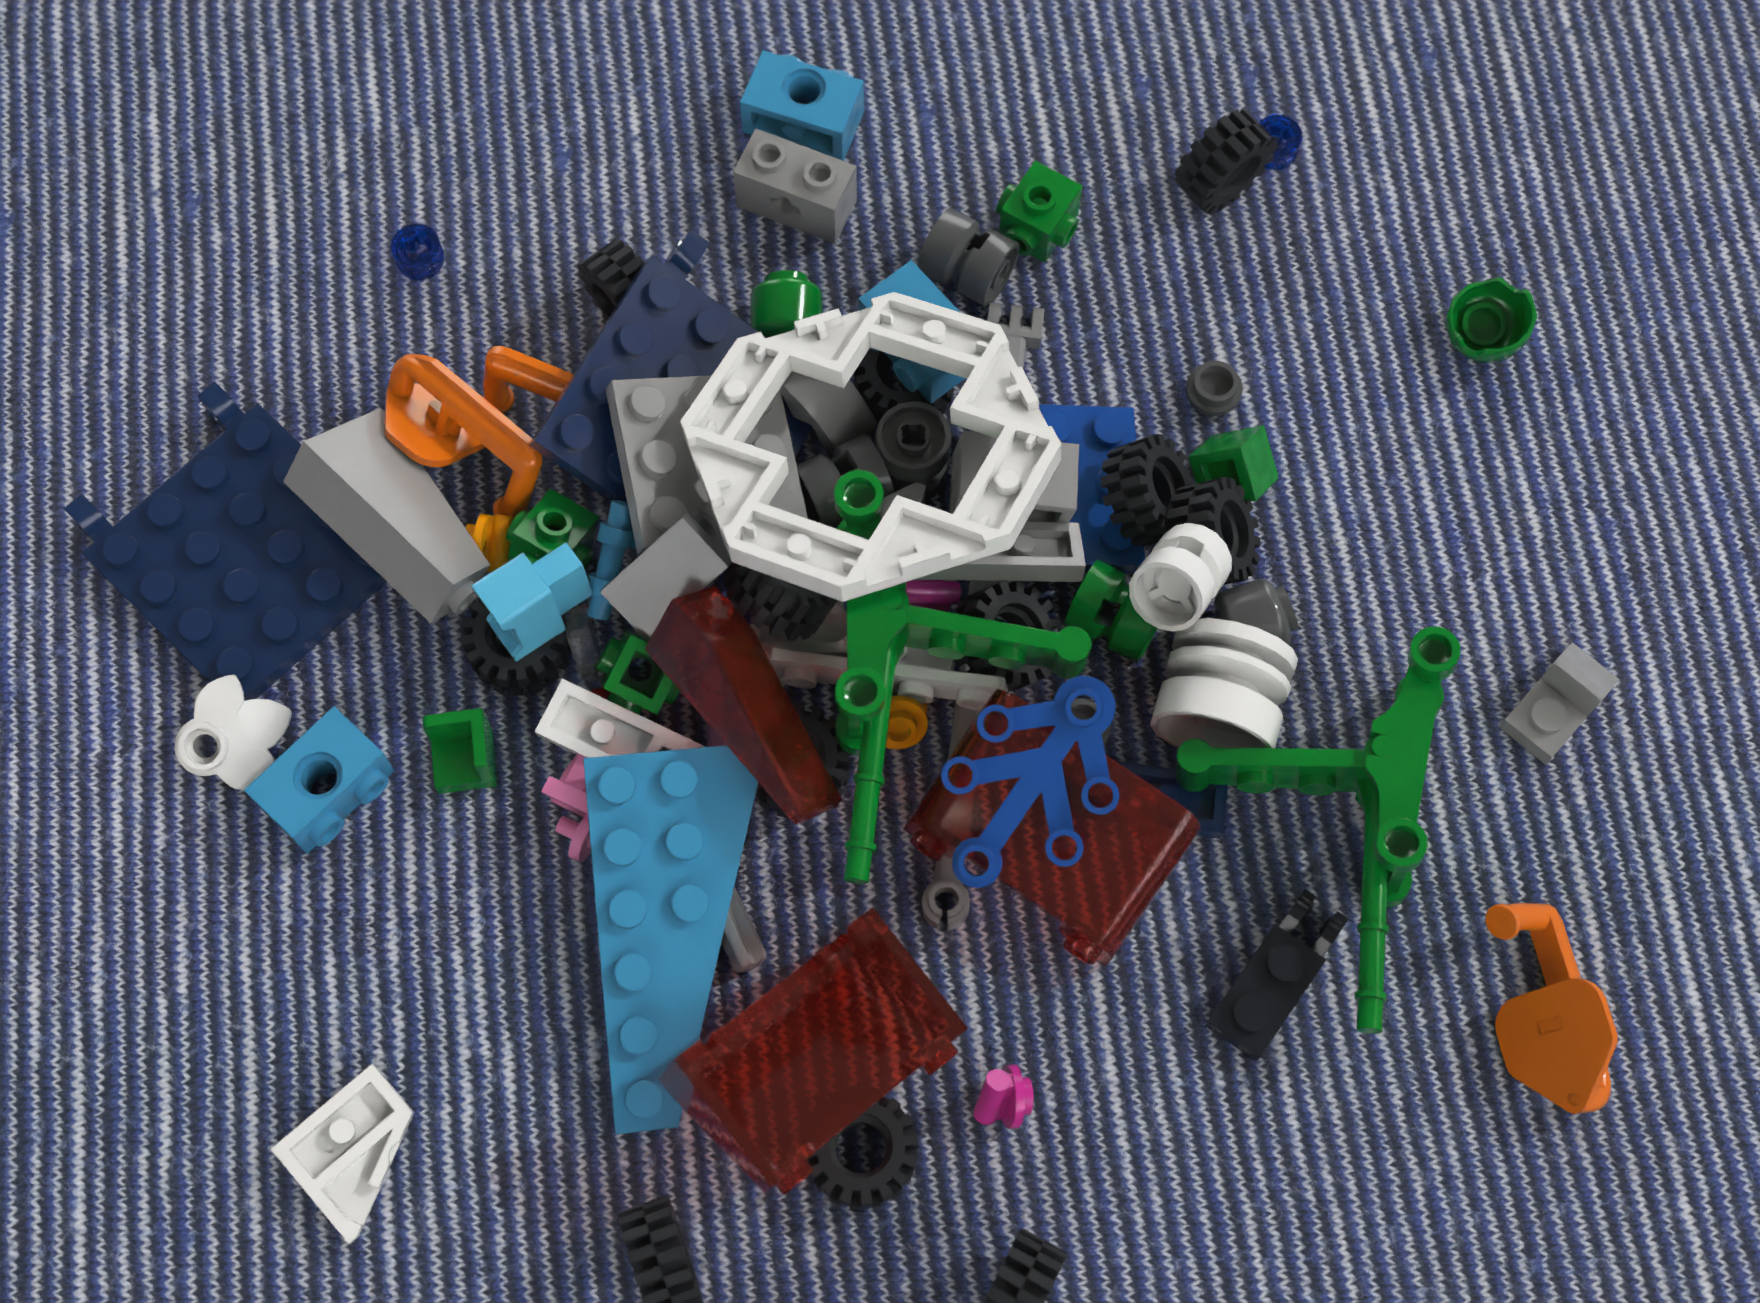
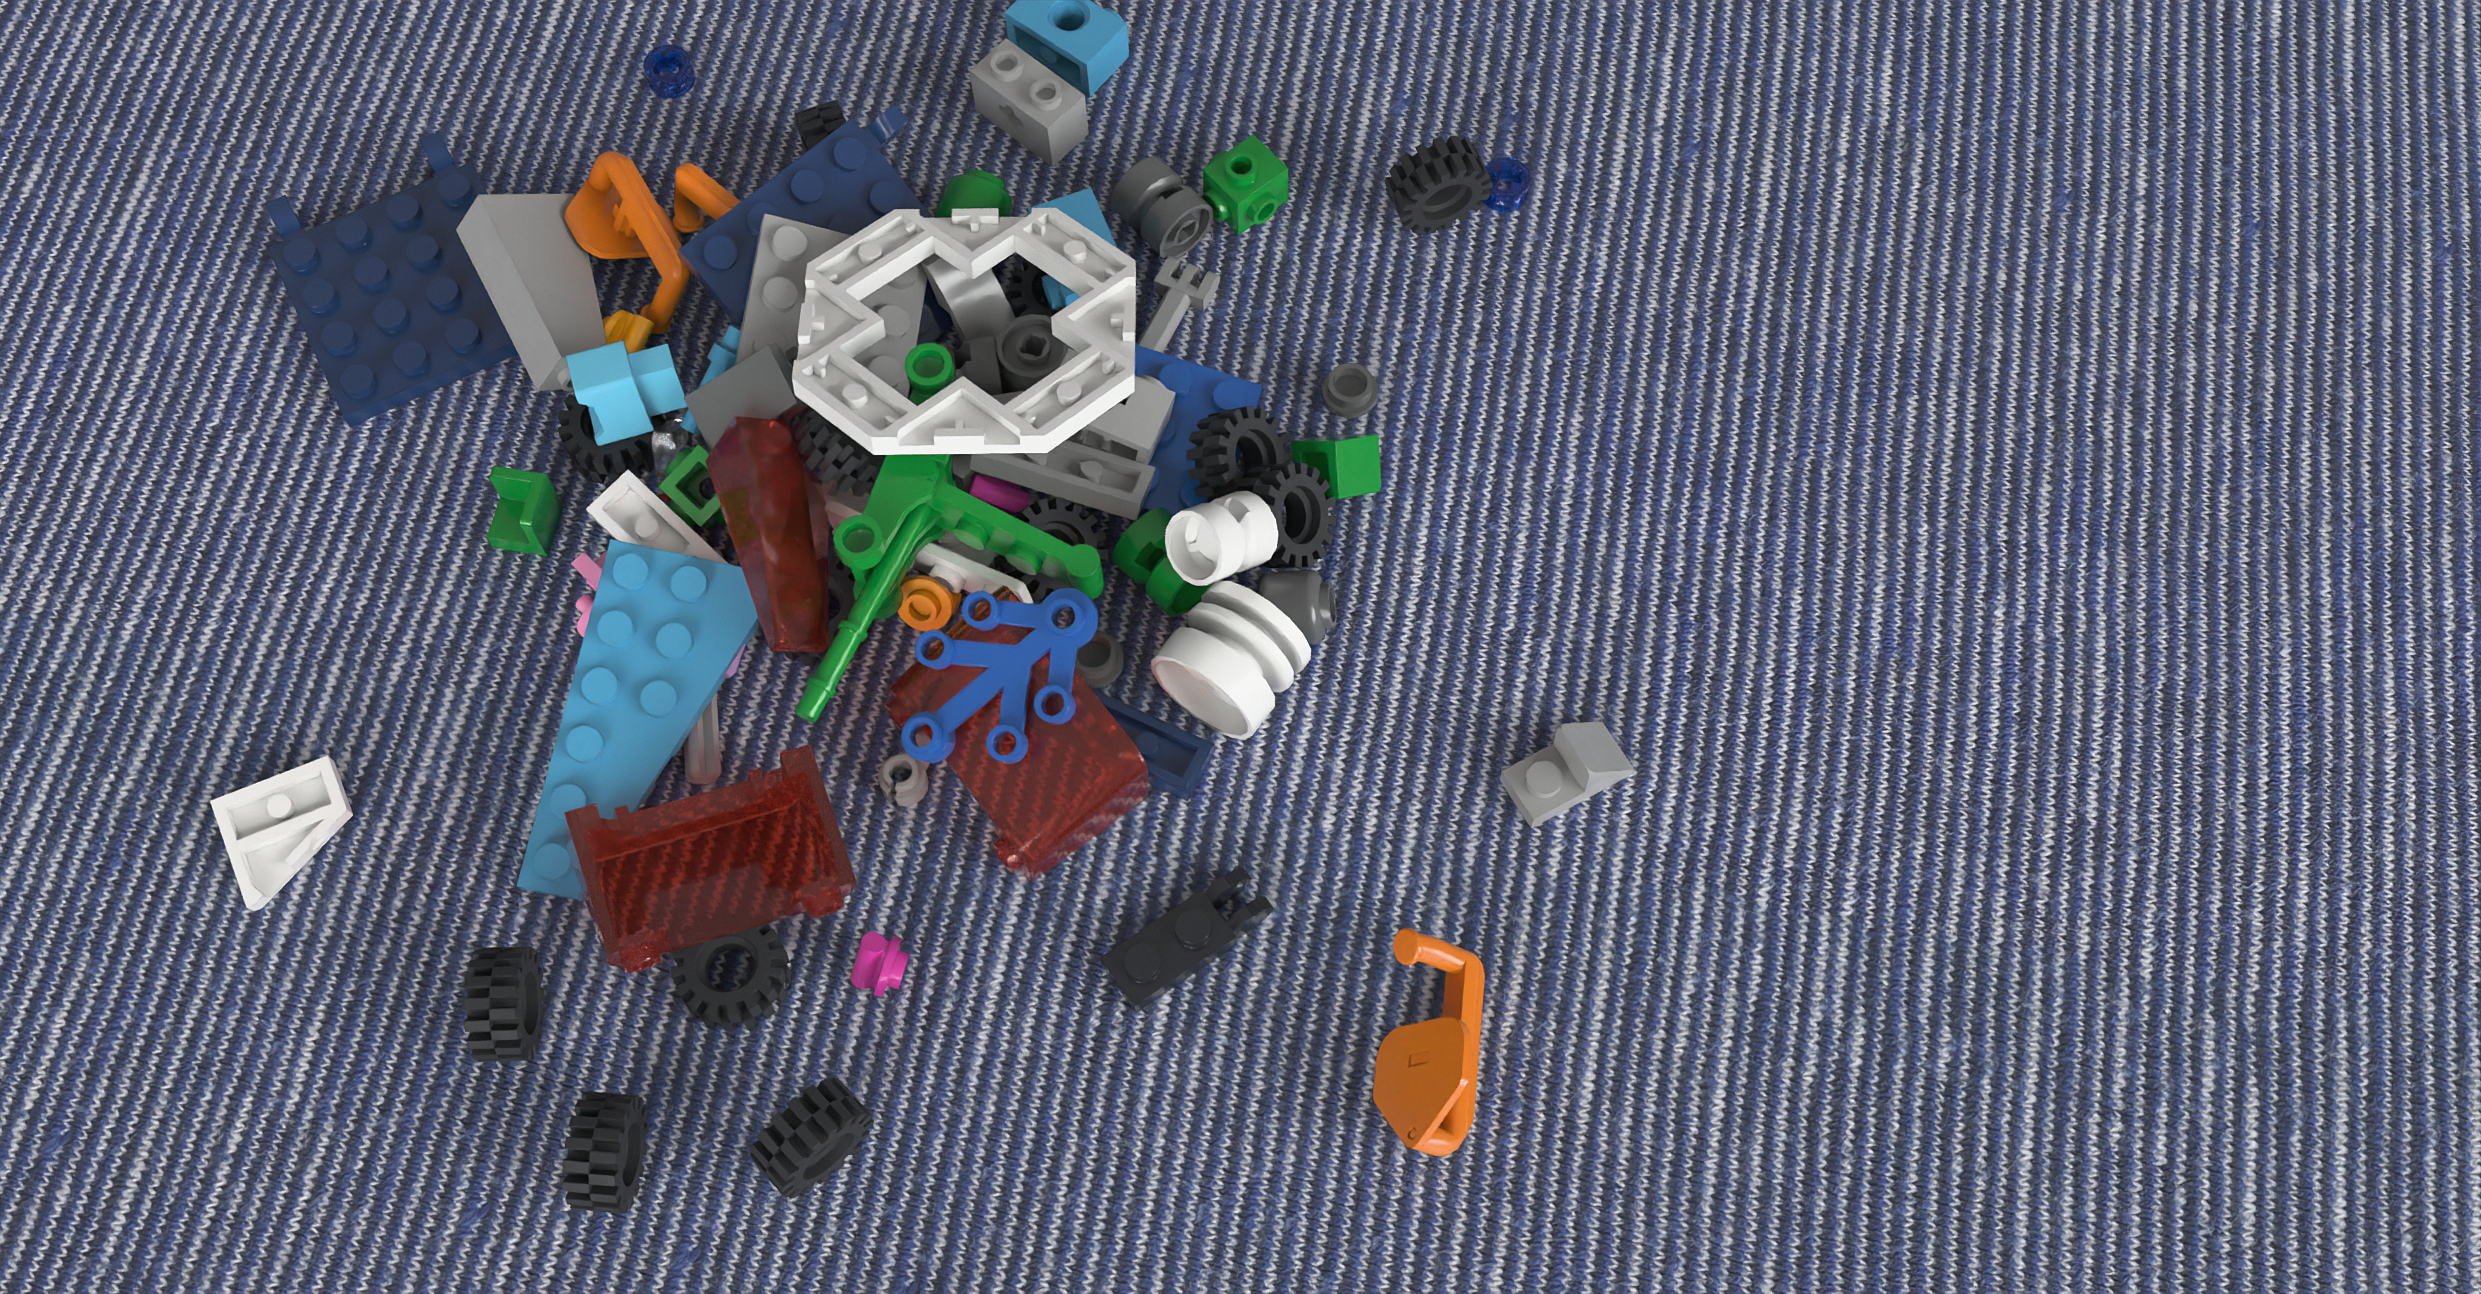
camera: 20 degrees right, 5 degrees down
white plate [175,674,292,790] -> none
dark azure brick [244,706,395,854] -> none
green brick [505,488,599,571] -> none
green piece [1175,626,1461,1034] -> none
green hair [1445,277,1538,363] -> none

